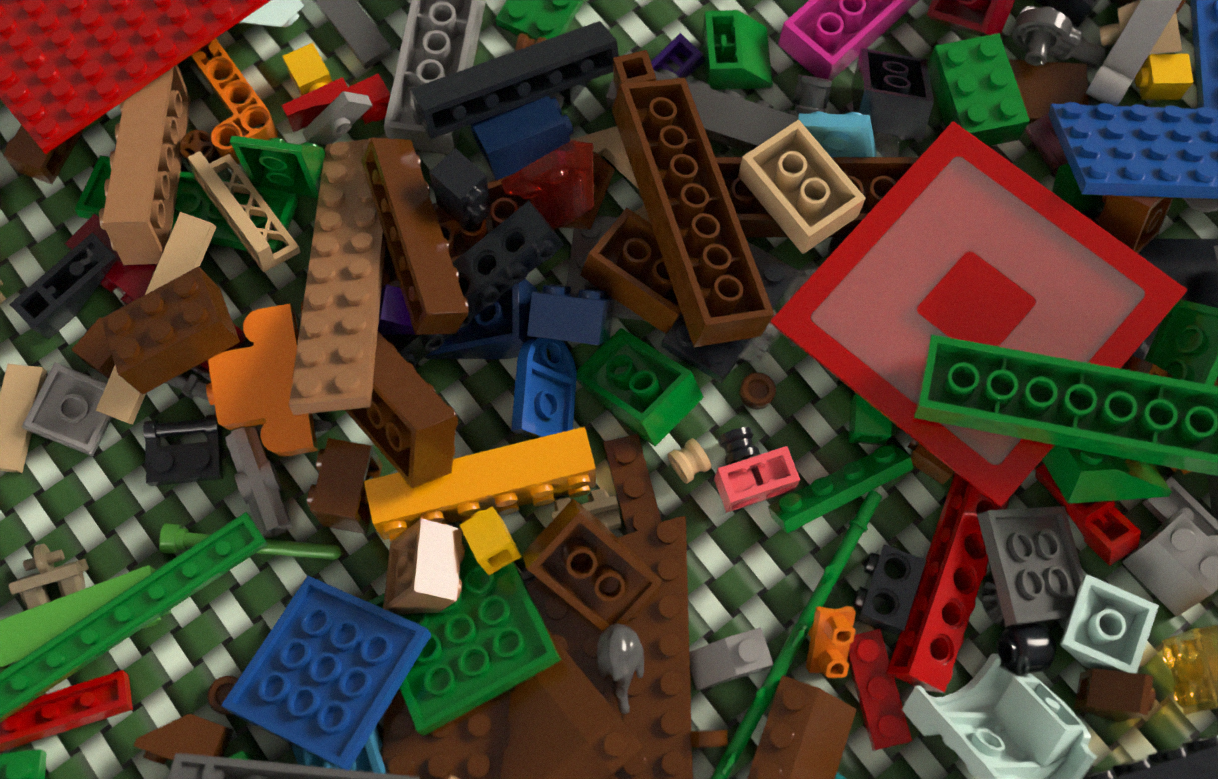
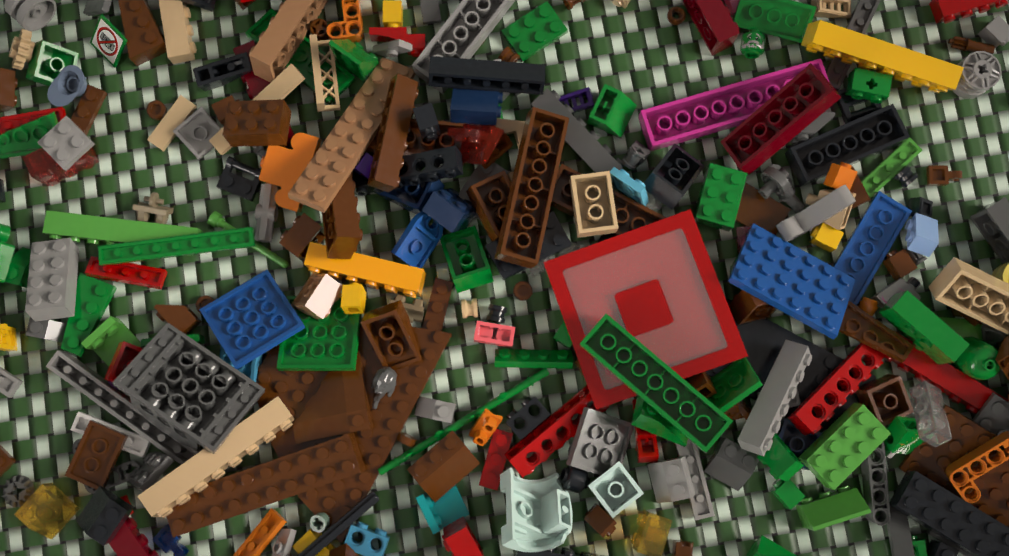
camera: 30 degrees right, 10 degrees up
reddish brown brick [613,50,656,92] -> none

